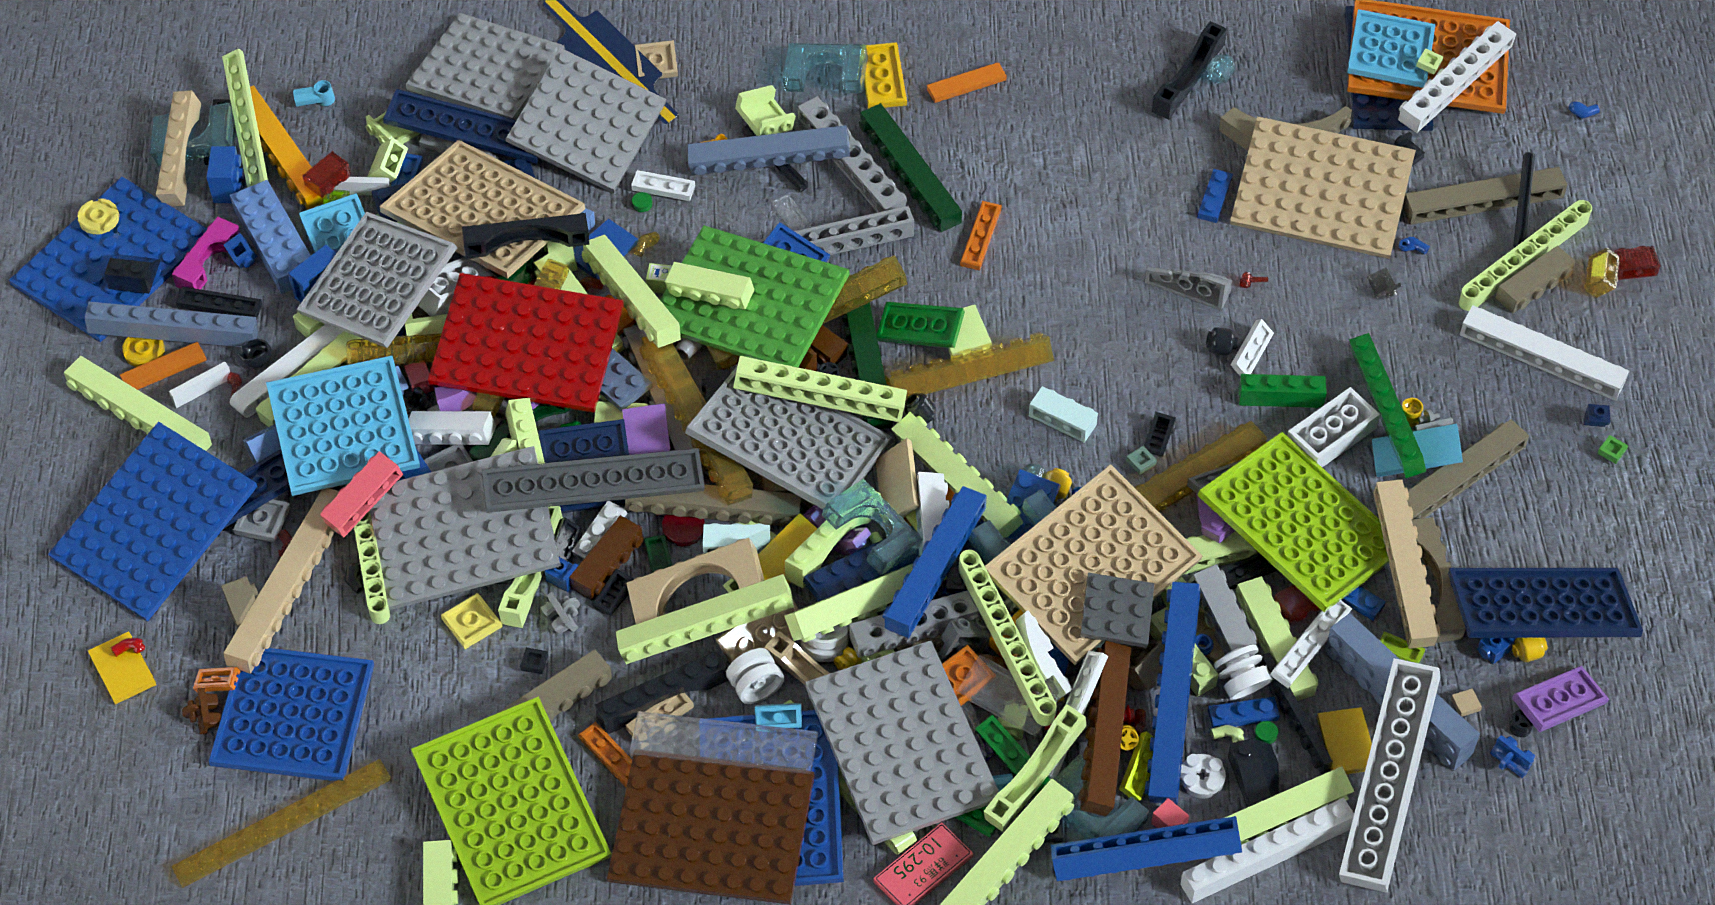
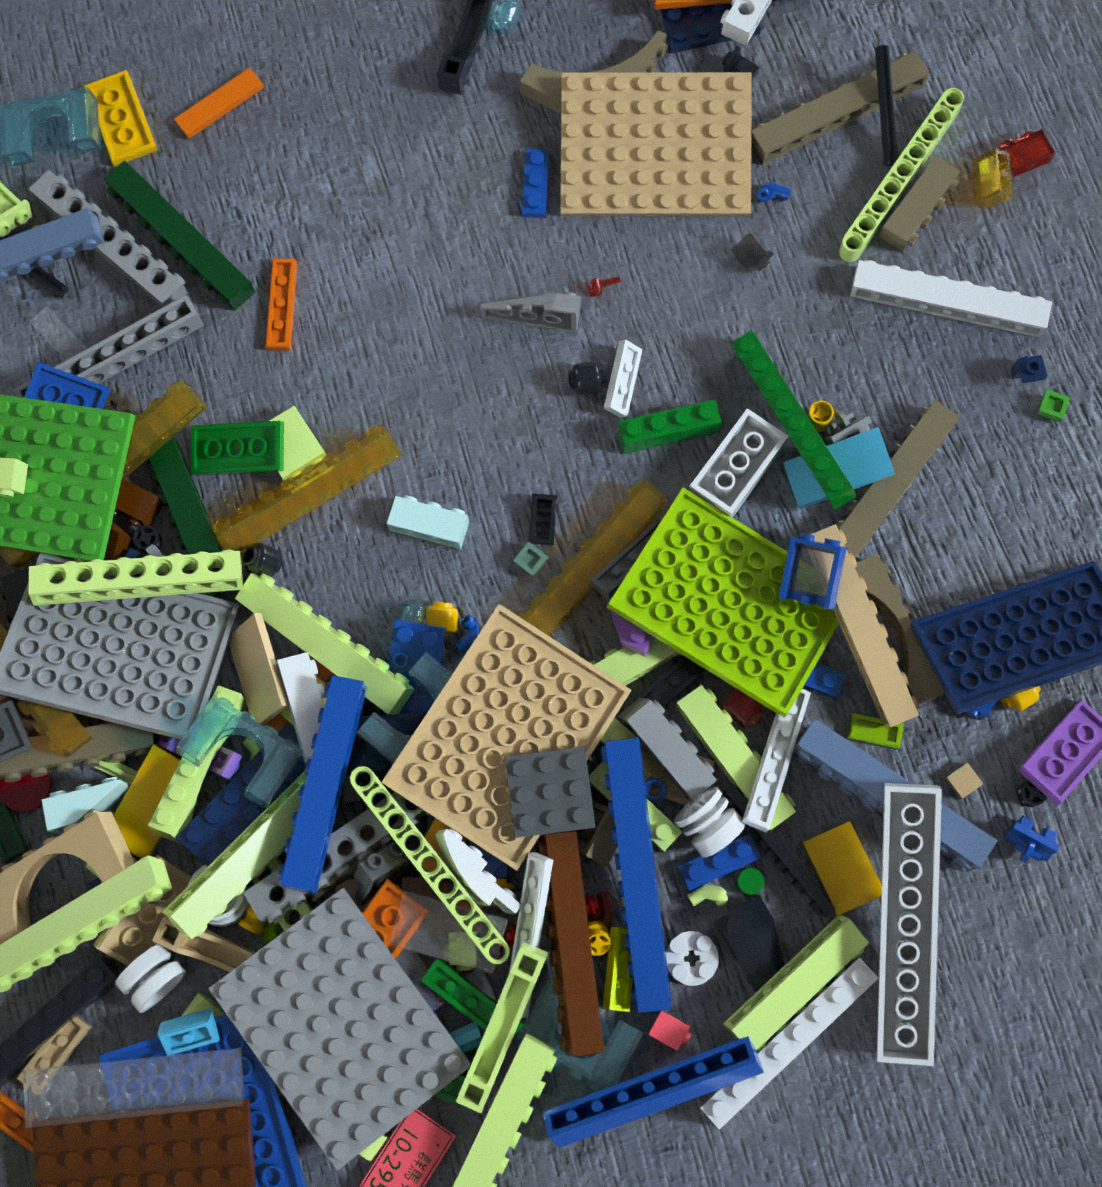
camera: 10 degrees left, 20 degrees up
none -> window [779,533,848,609]

